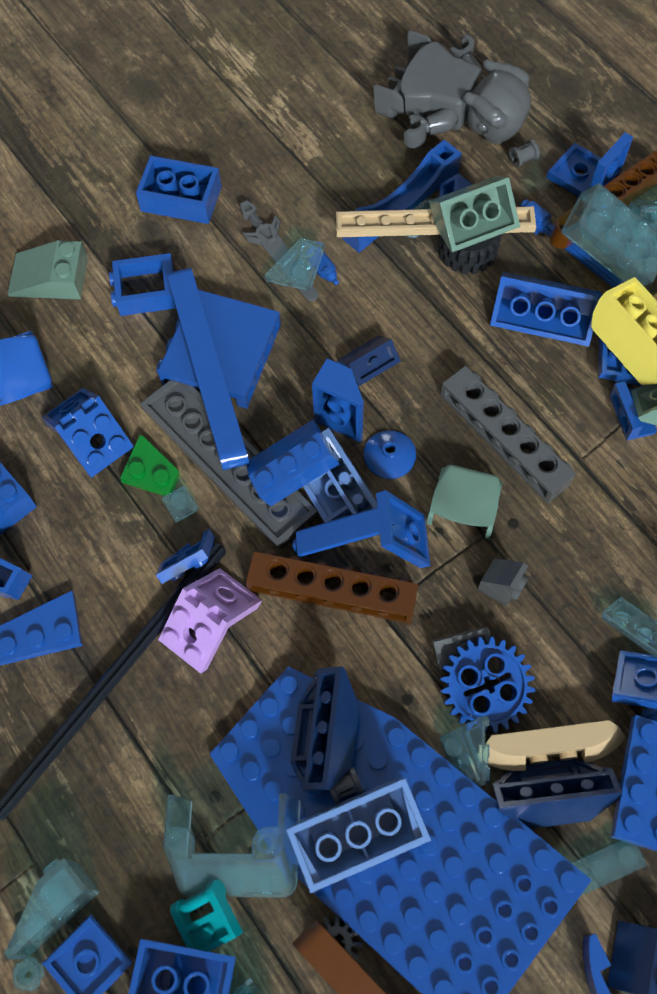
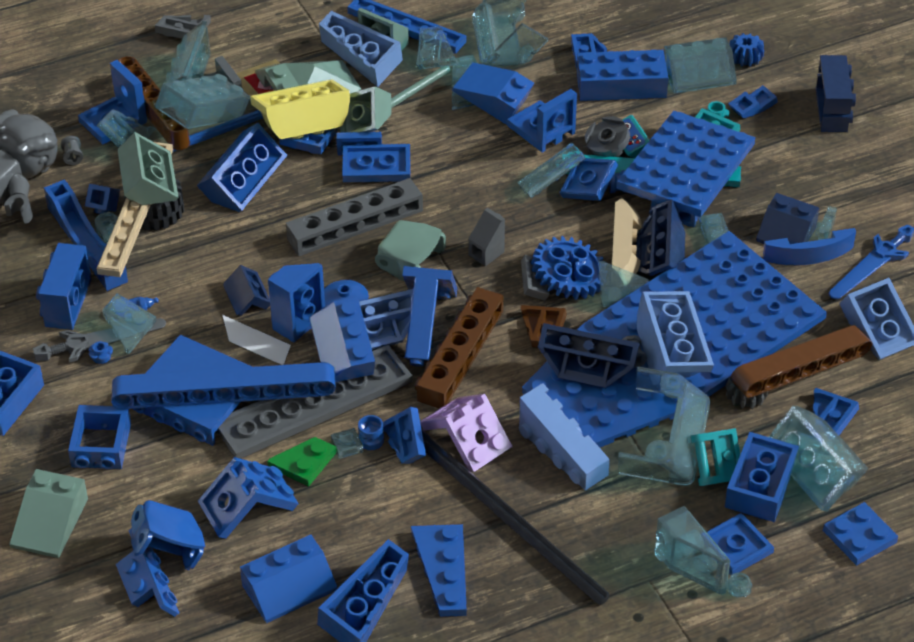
camera: 80 degrees left, 20 degrees down
none -> blue brick [36,243,92,330]
none -> blue plate [89,341,113,364]
none -> clear light blue wing [96,109,156,148]
none -> white sticker [223,315,291,365]
none -> blue plate [342,144,410,182]
none -> blue wheel [358,415,384,450]
none -> medium blue wedge [519,383,609,491]
none -> reddish brown wing [520,305,567,348]

